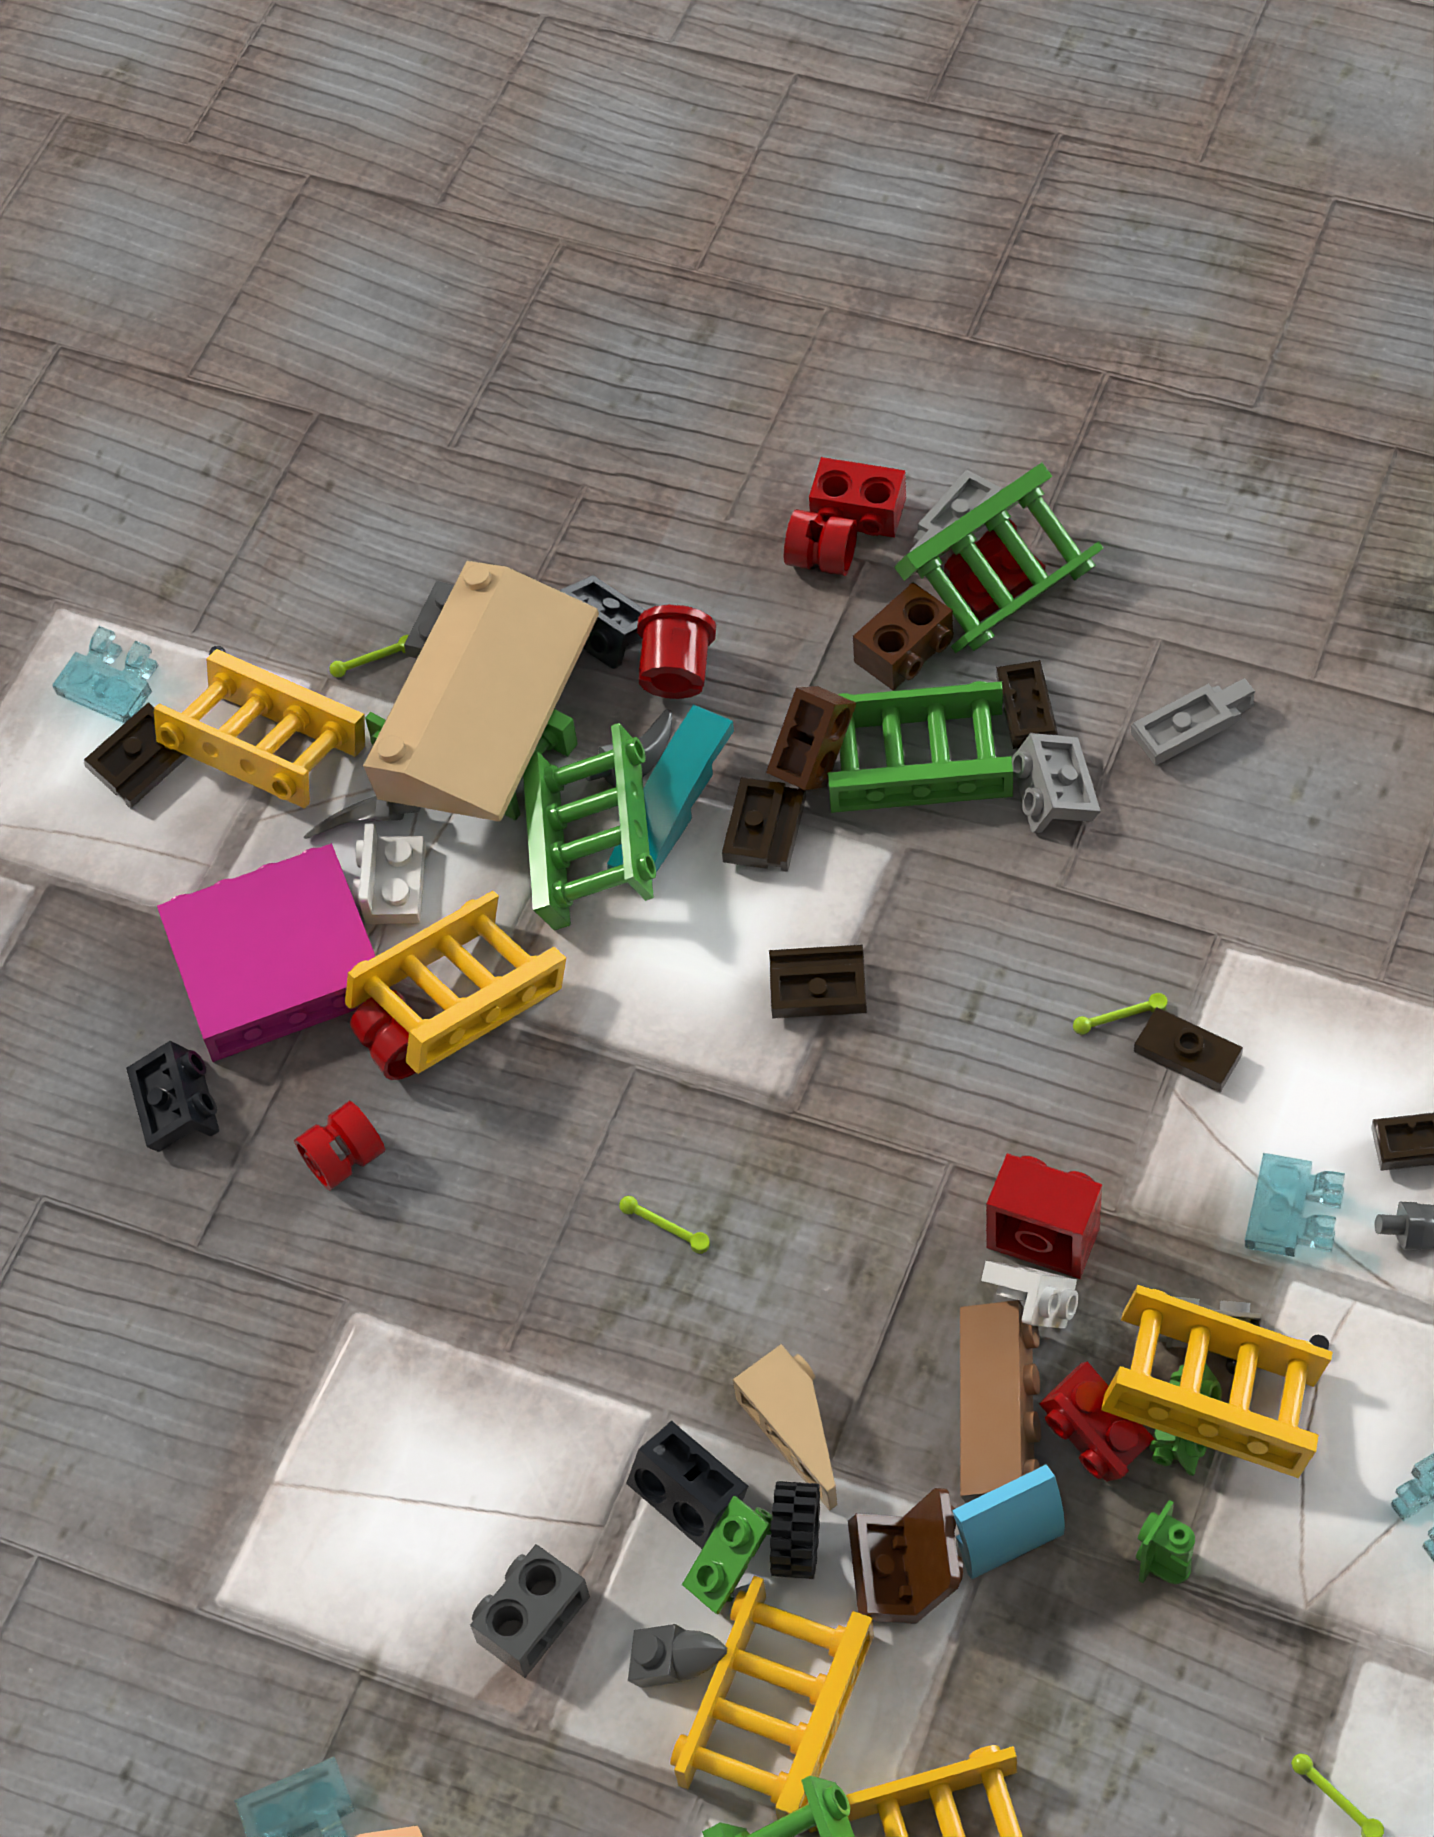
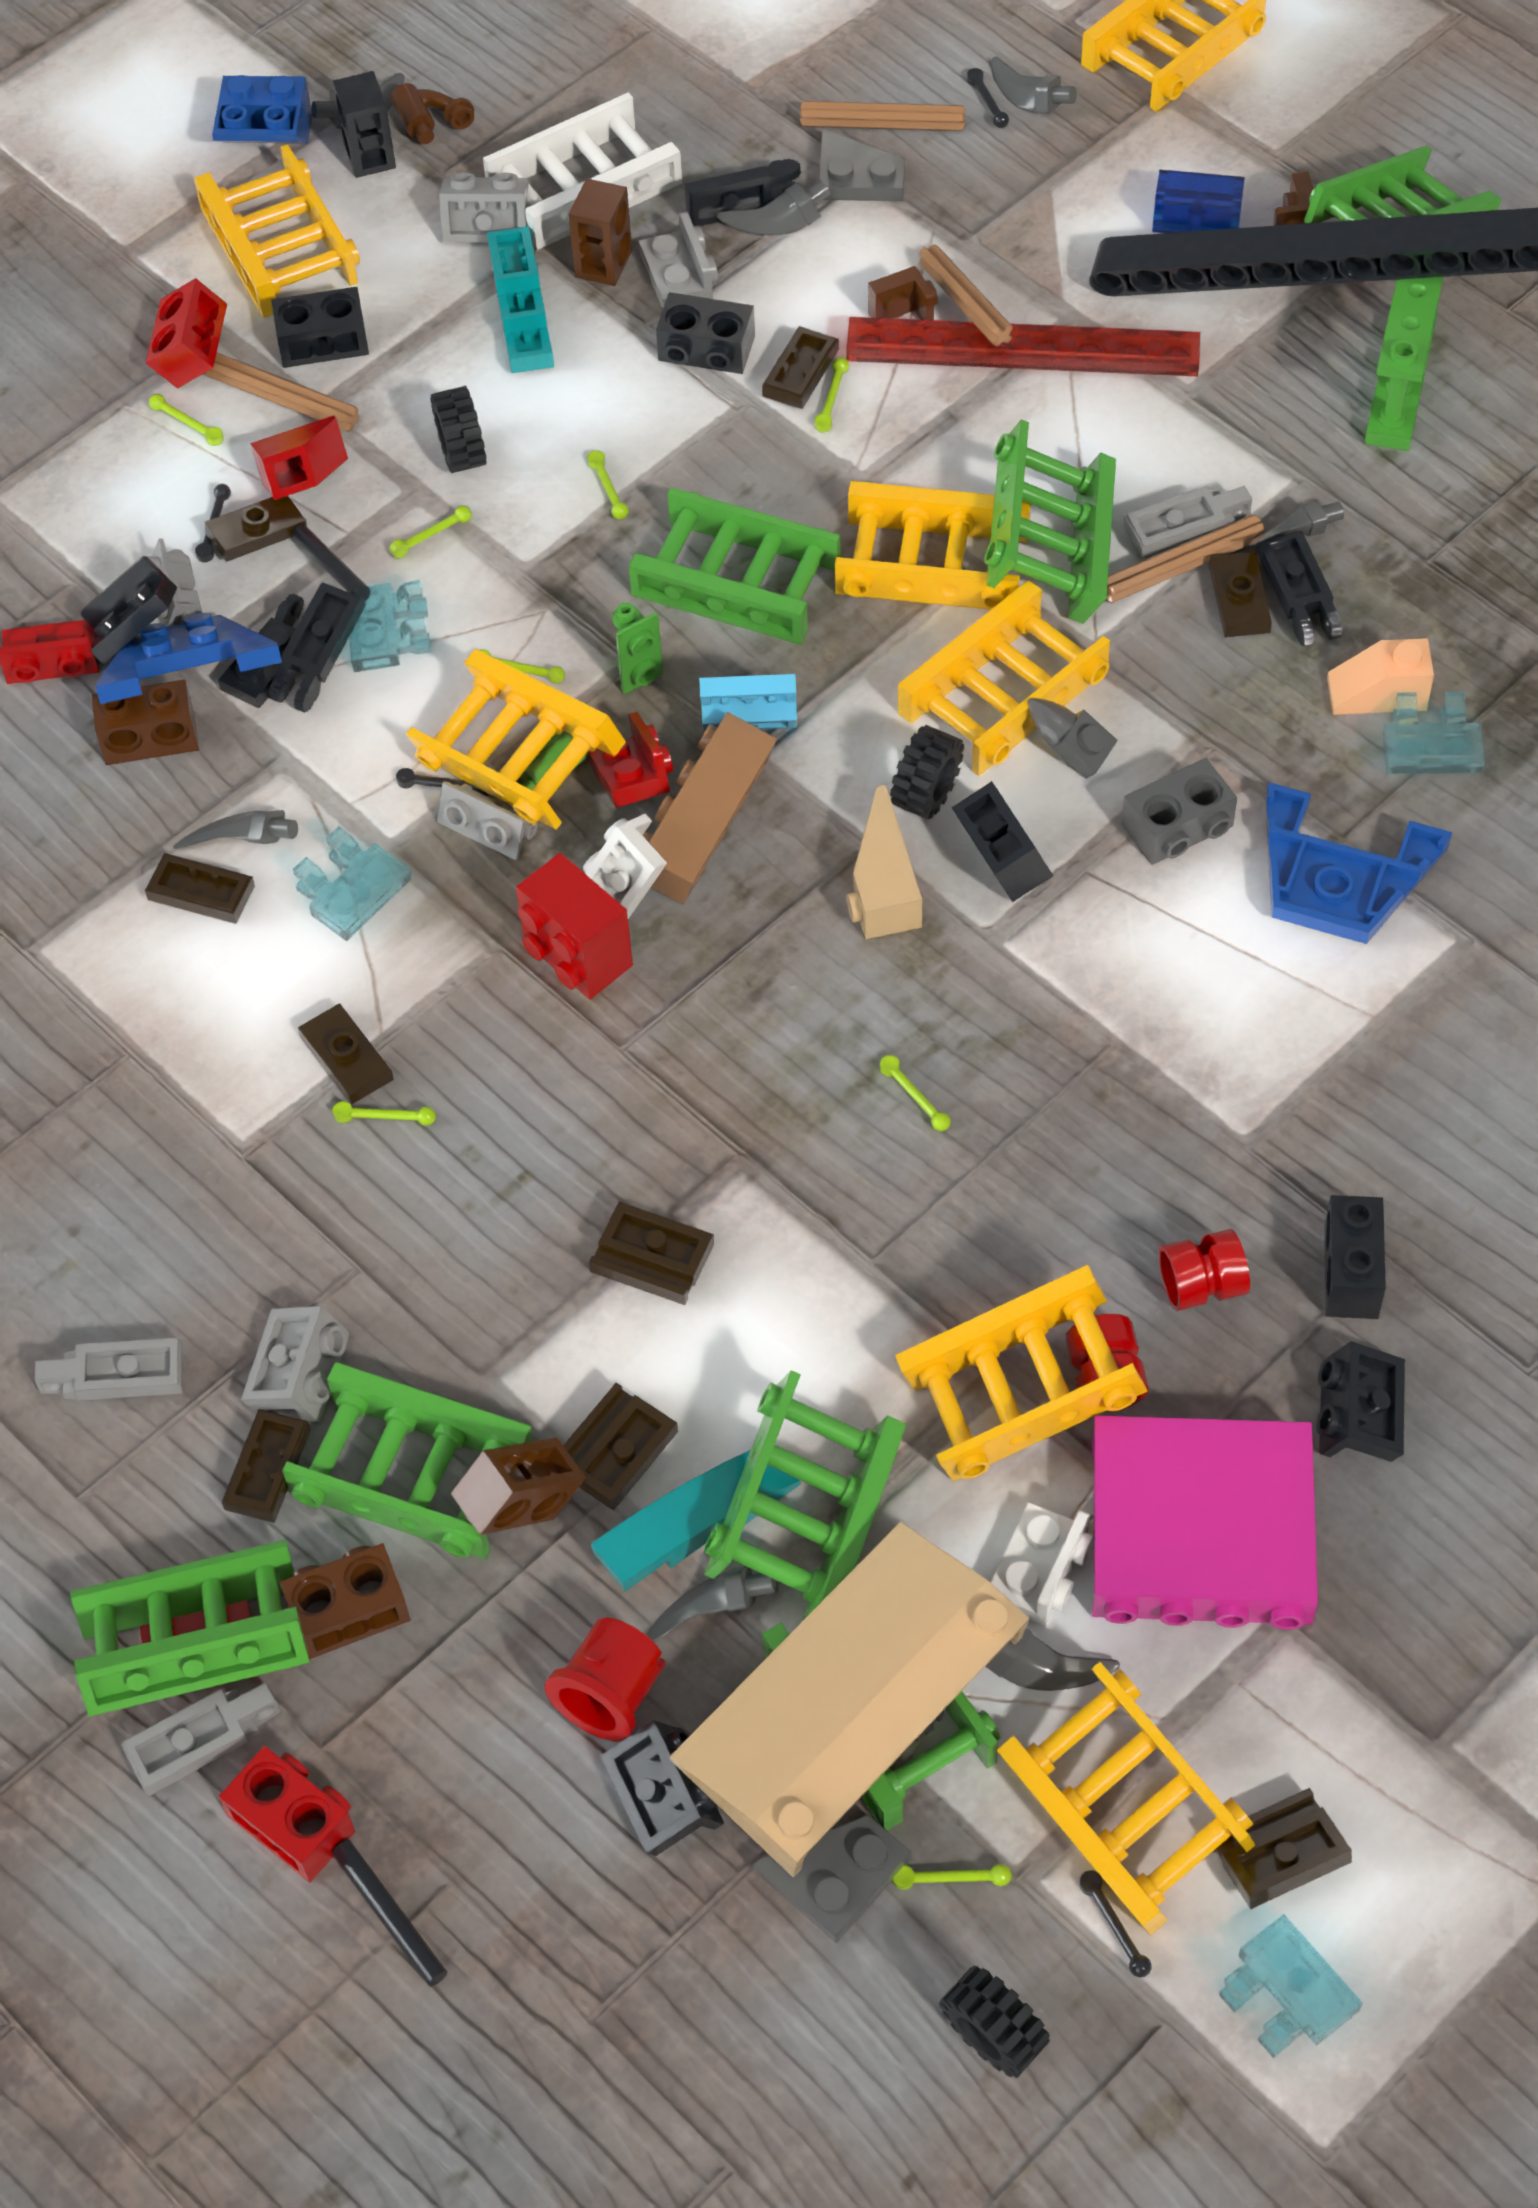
camera: 160 degrees left, 0 degrees up
bright green hinge [682,1496,772,1614] -> none
red wheel [783,509,858,576] -> none
reddish brown bracket [848,1488,963,1624] -> none
none -> black bar [332,1840,448,1987]
none -> lime hinge [479,649,565,684]
none -> bright green fence [629,487,841,645]
none -> black tyre [939,1966,1050,2078]
none -> blue wing [1266,782,1452,944]
none -> black brick [1324,1195,1386,1319]

